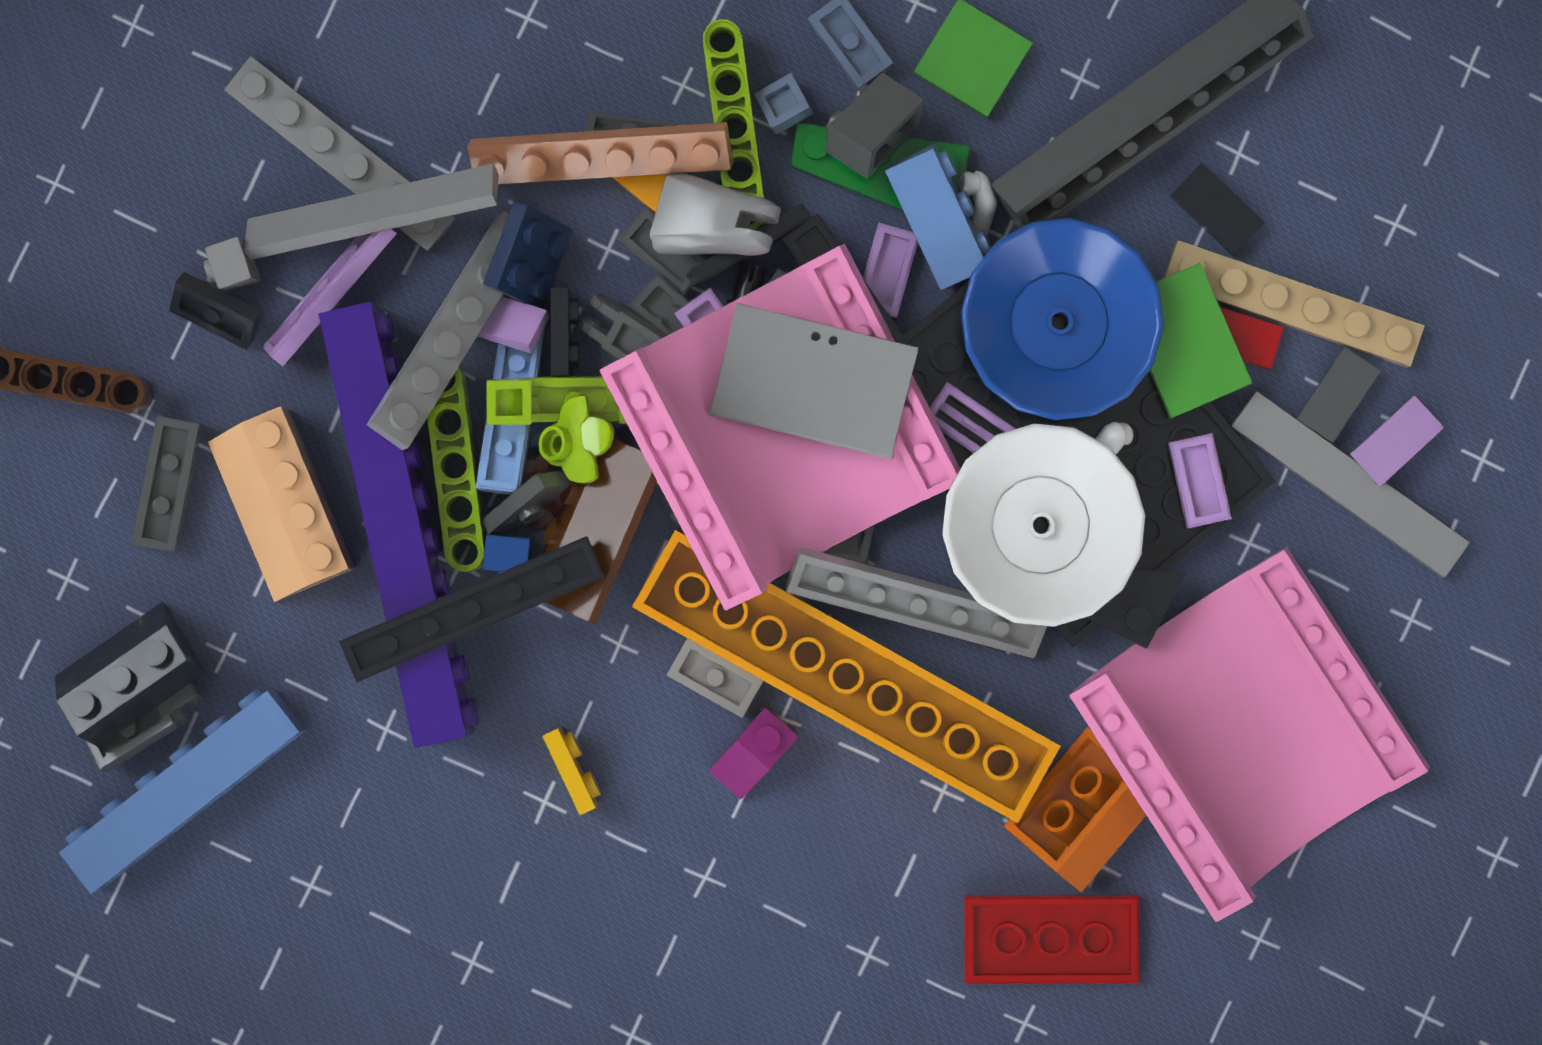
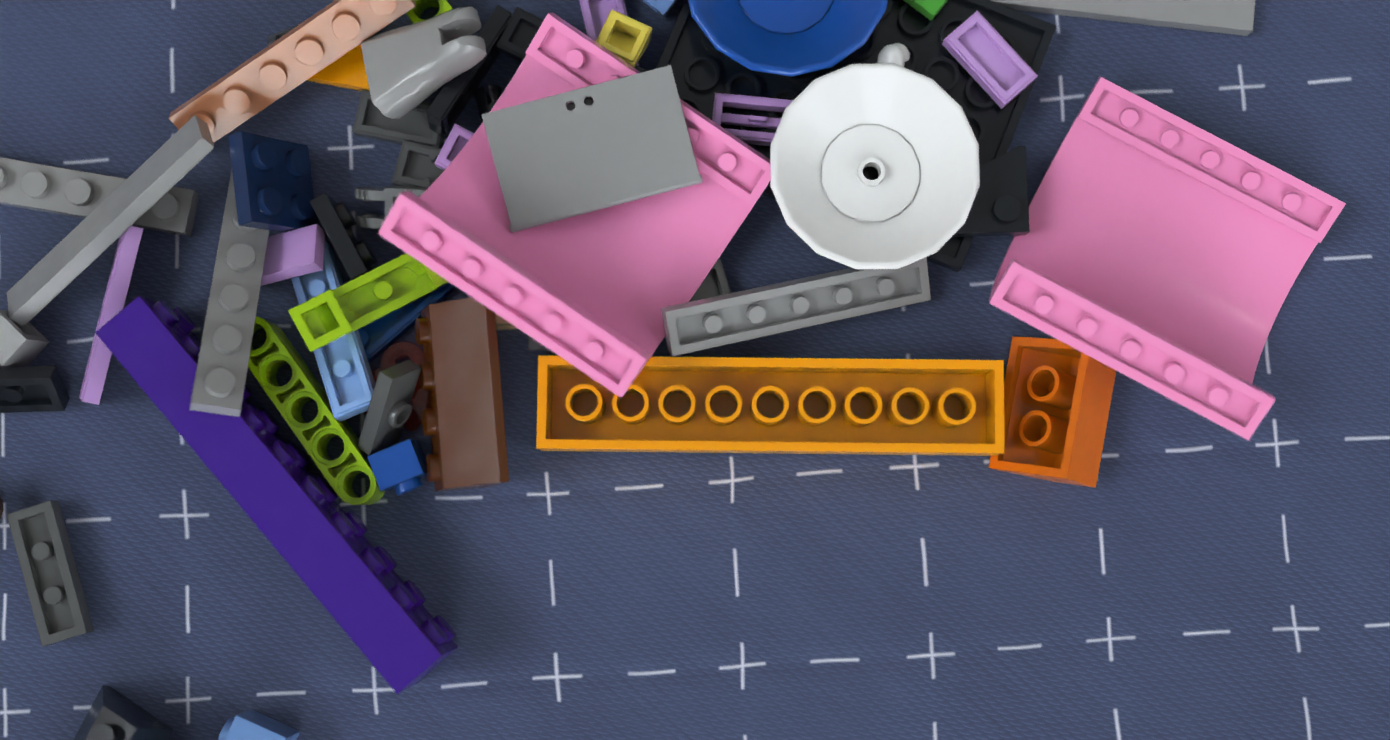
camera: 25 degrees left, 5 degrees down
light nougat slope [208,406,356,602] -> none
black tile [339,536,605,683] -> none
lime plate [539,396,614,483] -> none
yellow plate [542,727,601,815] -> none
light grey plate [667,638,763,718] -> none
magenta slope [708,705,799,799] -> none
red tile [964,894,1140,984] -> none
none -> light yellow slope [596,9,653,67]

